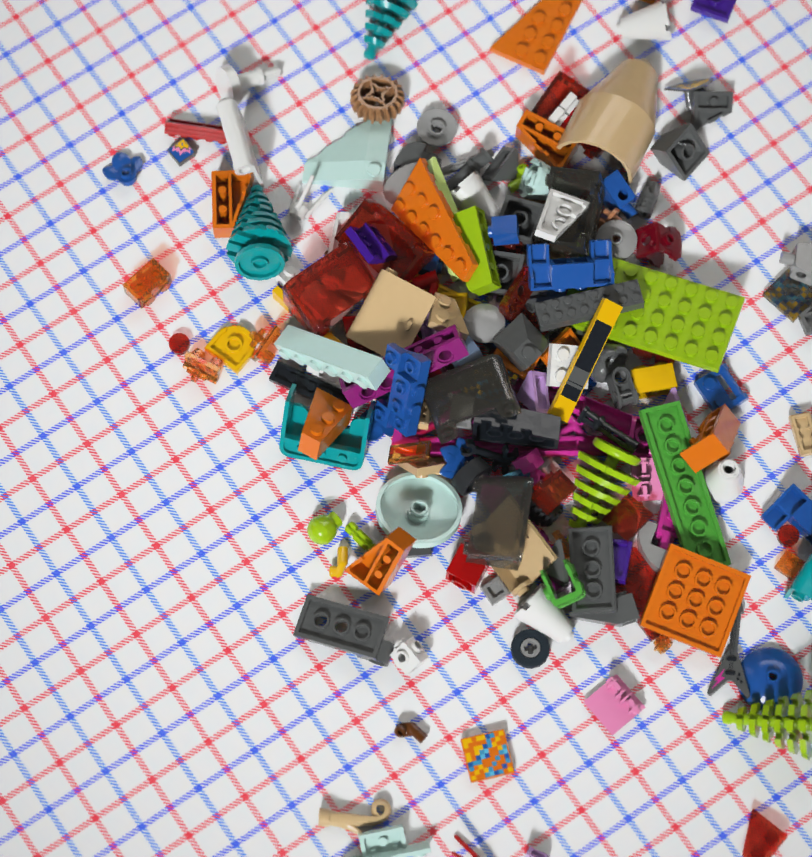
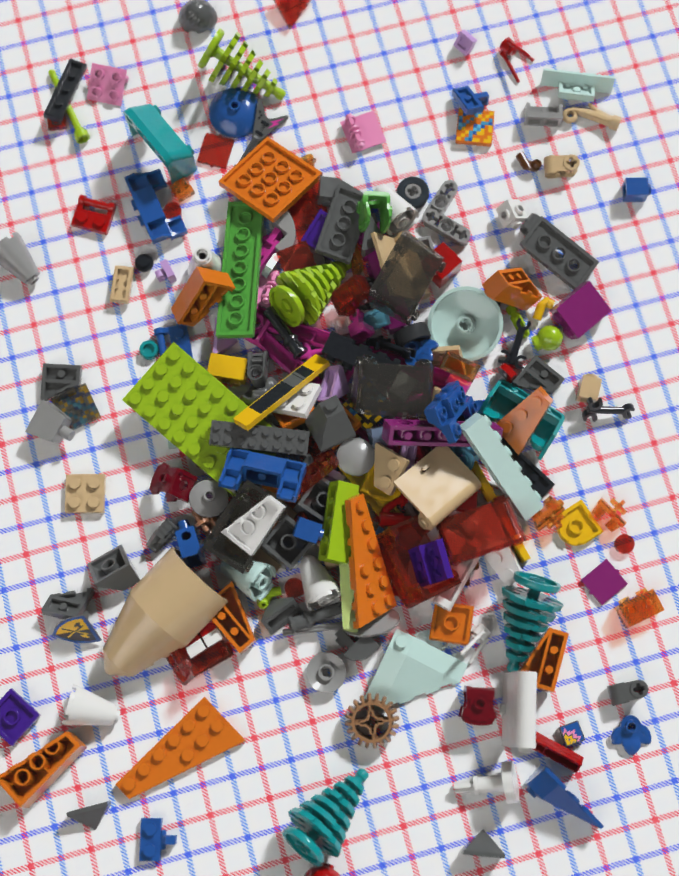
camera: 160 degrees left, 5 degrees up
none -> tan plate [65,474,106,514]
none -> black plate [135,254,154,272]
none -> teal tile [139,340,159,360]
none -> lavender tile [154,259,177,284]
none -> clear red piece [197,133,235,169]
none -> tile [261,253,280,278]
none -> clear red tile [284,578,304,599]
none -> light grey beam [422,180,471,246]
none -> orange tile [429,603,475,646]
none -> blue hinge [451,86,490,115]
none -> dark red piece [458,685,497,726]
none -> dark grey slope [461,829,505,858]
none -> black bar [498,318,531,369]
none -> red tile [498,363,516,383]
none -> dark grey wing [512,355,565,394]
none -> light grey hinge [524,102,563,127]
none -> blue wedge [524,765,604,829]
none -> tan piece [543,154,580,179]
none -> magenta brick [549,281,612,340]
none -> tan brick [575,374,602,404]
none -> magenta piece [580,559,628,606]
none -> black bar [582,397,635,422]
none -> dark grey piece [607,680,649,706]
none -> blue brick [622,177,651,202]

